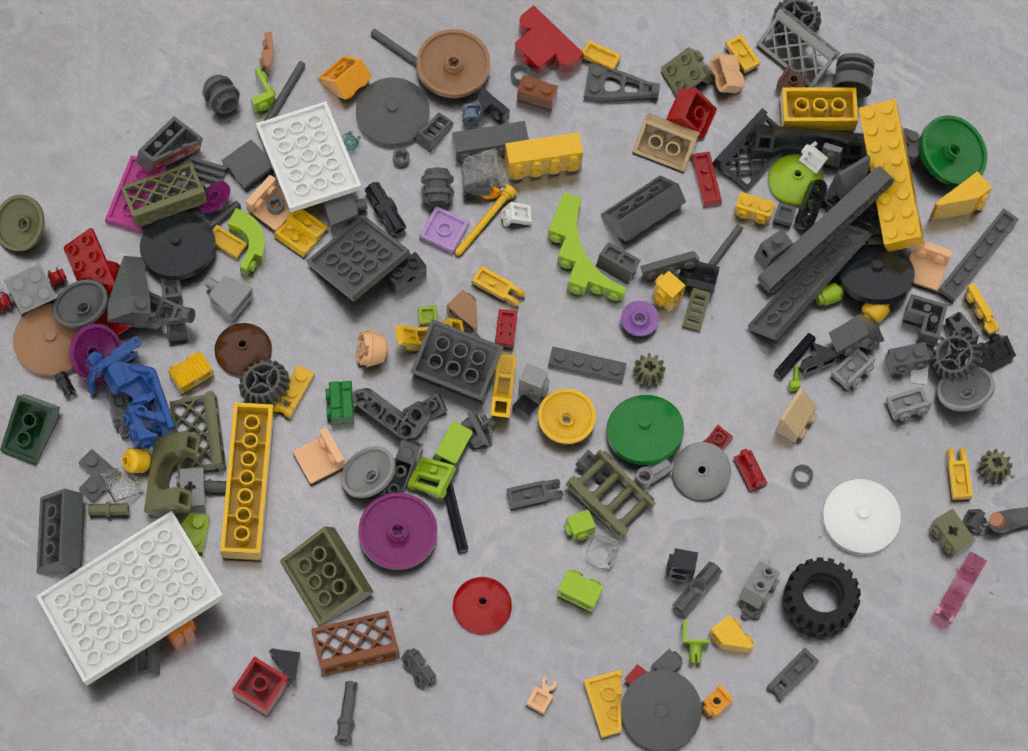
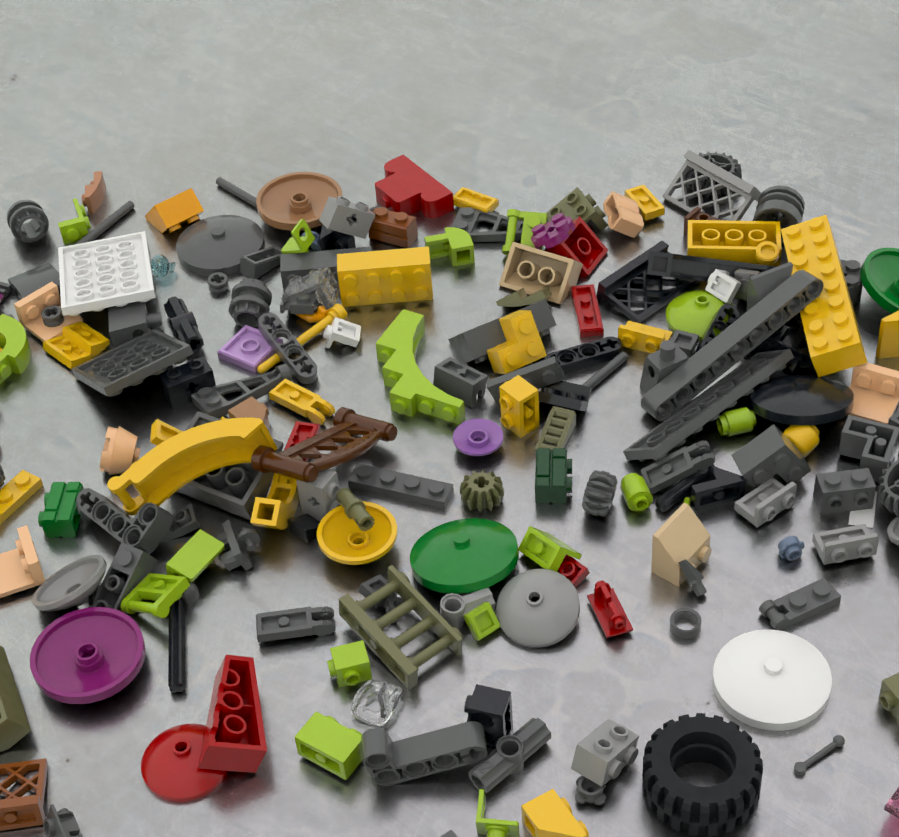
camera: 15 degrees right, 25 degrees down
none -> yellow windscreen [107,418,278,516]
none -> dark grey plate [191,363,292,418]
none -> red wedge [198,655,267,773]
none -> reddish brown piece [251,407,398,483]
none -> dark grey beam [258,313,317,384]
none -> lime bracket [281,219,315,254]
none -> light grey brick [319,196,375,239]
none -> olive pin [336,487,375,531]
none -> dark grey beam [361,721,487,786]
none -> lime brick [424,227,475,267]
none -> lime tile [463,602,500,641]
none -> yellow brick [486,310,547,374]
none -> olive slope [496,287,552,307]
none -> lime plate [502,209,548,255]
none -> lime panel [518,526,582,572]
none -> magenta plate [531,213,575,250]
none -> black beam [533,336,622,374]
none -> dark green brick [535,448,572,504]
none -> dark grey gear [582,470,618,516]
none -> lime brick [620,473,653,511]
none -> dark grey hinge [641,440,716,494]
none -> dark grey bar [678,559,707,596]
none -> yellow tile [755,241,780,265]
none -> dark grey plate [759,578,841,631]
none -> sand blue plate [778,536,804,561]
none -> dark grey hinge [794,735,845,775]

